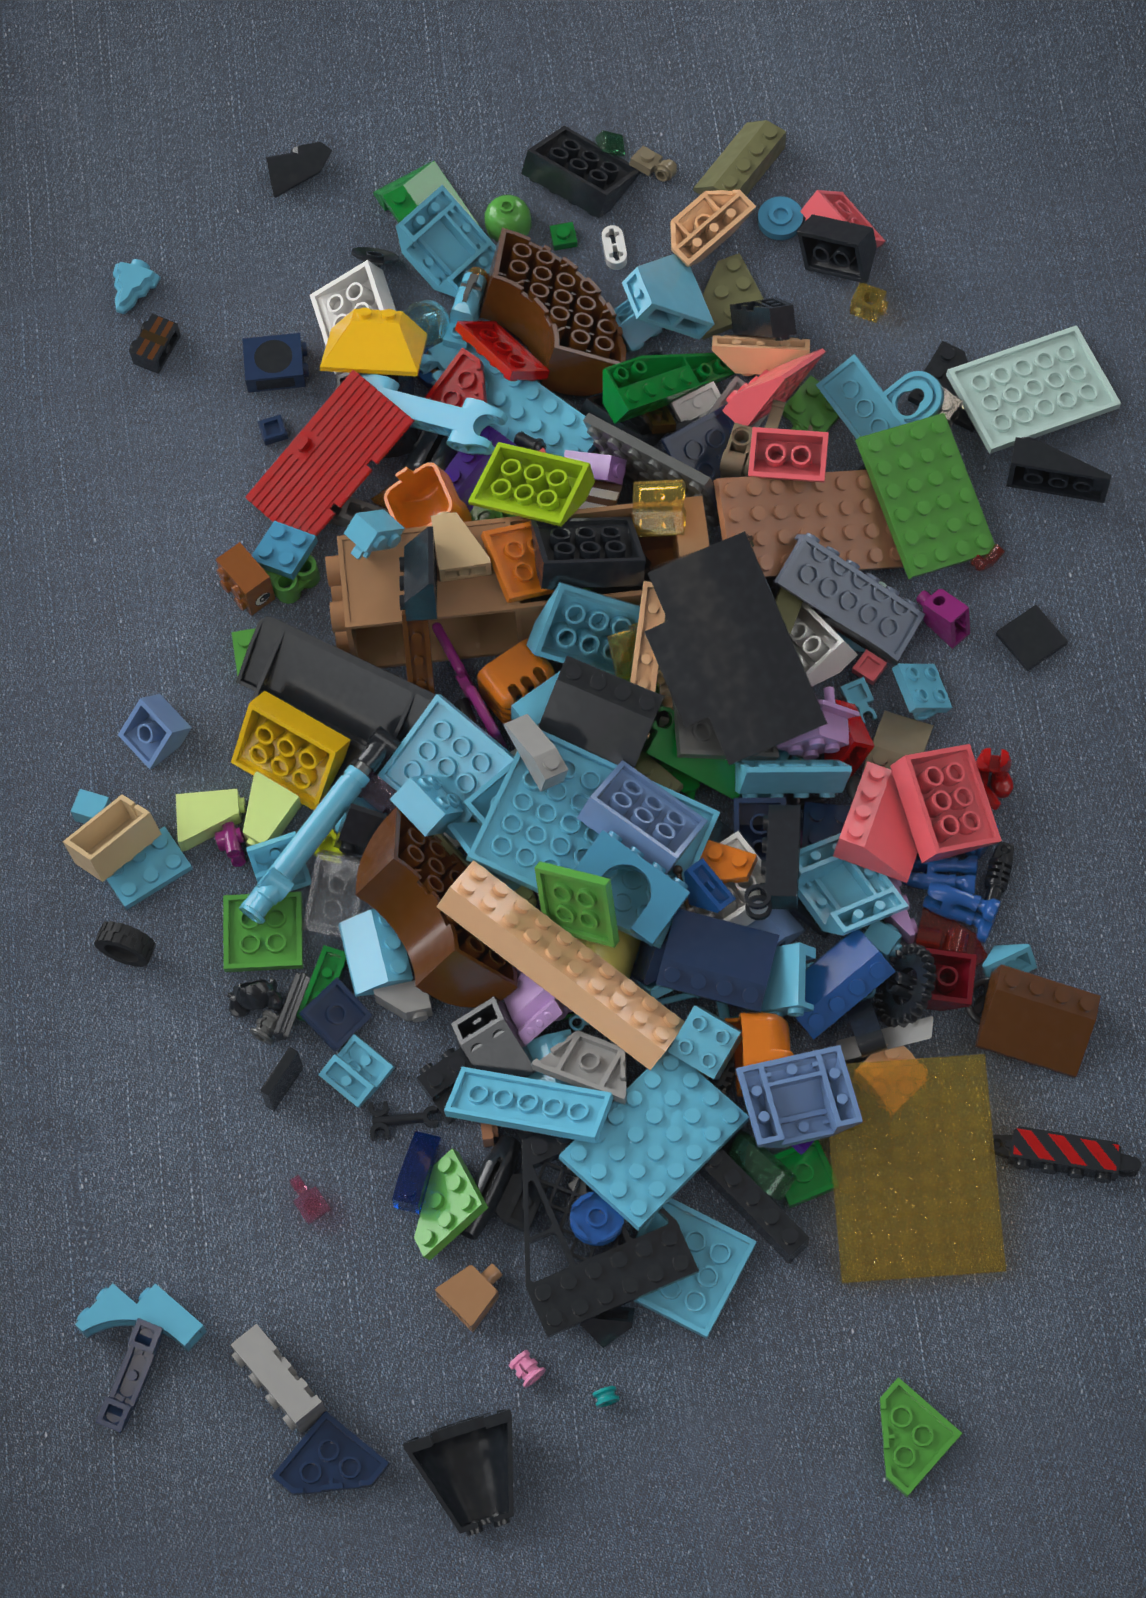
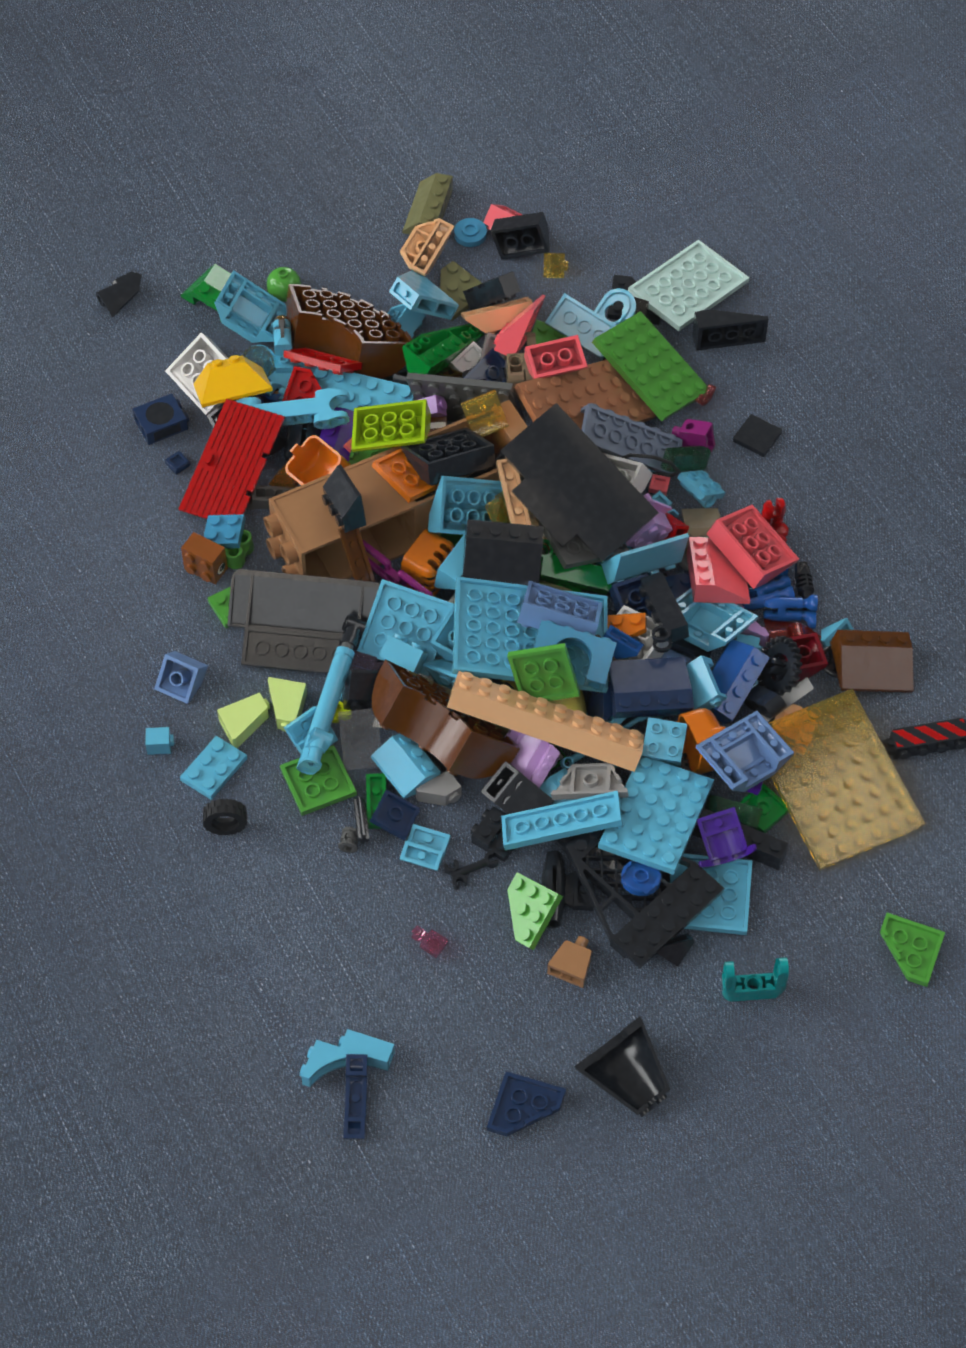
camera: 25 degrees left, 10 degrees down
tan piece [63,795,162,882] -> none
medium azure rock [113,259,161,314] -> none
black brick [129,313,181,374] -> none
magenta plate [215,822,246,867] -> none
black hair [227,978,283,1018] -> none
yellow slope [231,691,351,810] -> none
light grey wedge [231,1324,326,1434] -> none
black tile [260,1047,304,1111] -> none
medium azure brick [344,509,405,559] -> none
black dish [351,247,399,269] -> none
clear blue slope [392,1131,441,1214] -> none
tan slope [431,512,492,582] -> none
nougat plate [481,1123,499,1147] -> none
light grey slope [504,714,569,792] -> none
bright pink bush [509,1350,546,1388] -> none
black slope [521,126,641,218] -> none
green plate [549,222,577,251] -> none
teal bush [592,1386,620,1408] -> none
clear green slope [595,130,625,157] -> none
white beam [602,225,627,270] -> none
dark tan plate [629,146,677,182] -> none
none -> clear green beam [661,446,711,472]
none -> dark purple piece [696,807,757,868]
none -> teal connector [722,957,789,1002]

